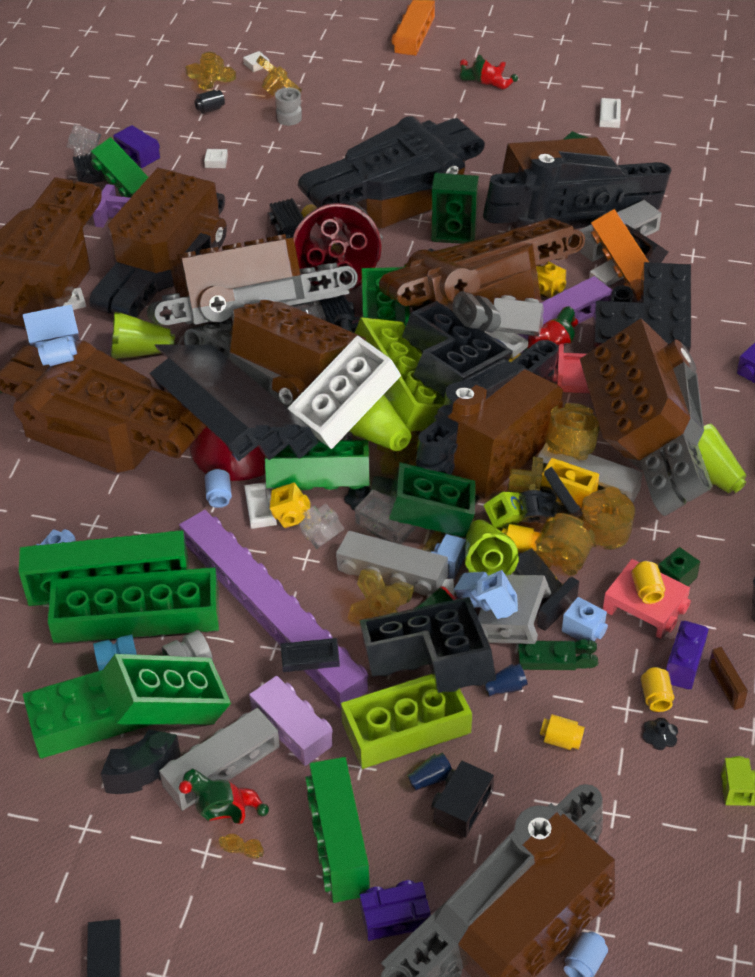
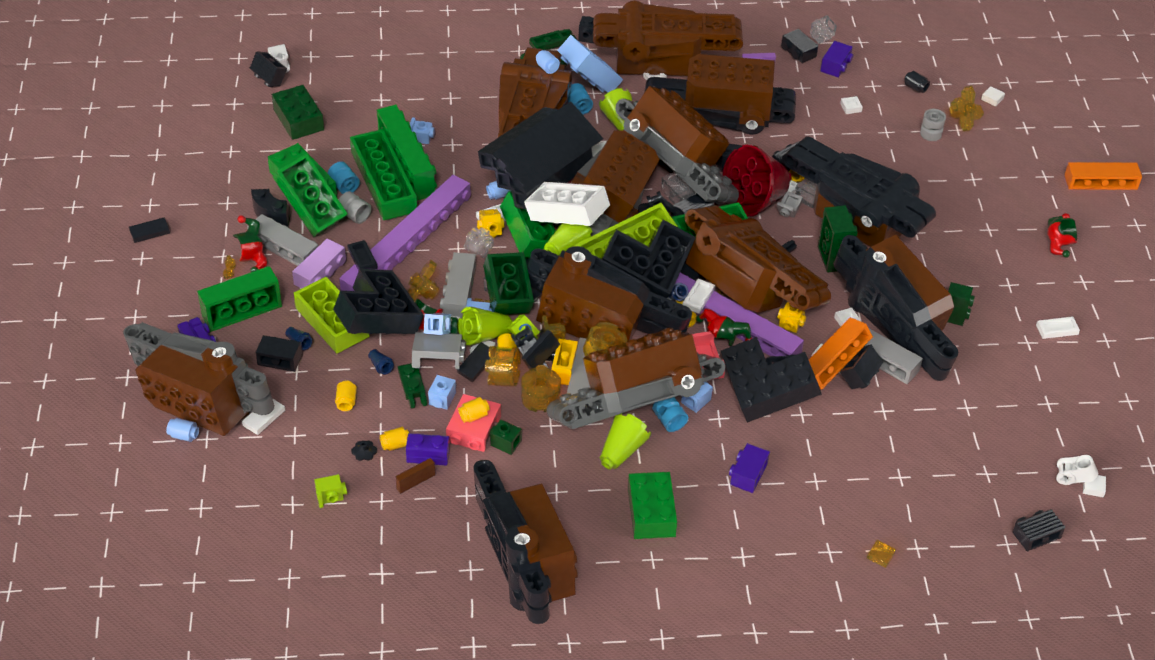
camera: 70 degrees right, 0 degrees up
green brick [91,137,149,198] -> none
clear yellow plant [185,52,236,90] -> none
dark grey brick [453,291,501,333] -> none
light blue brick [477,570,518,619] -> none
light grey brick [494,295,544,337] -> none
black tile [537,576,579,631] -> none

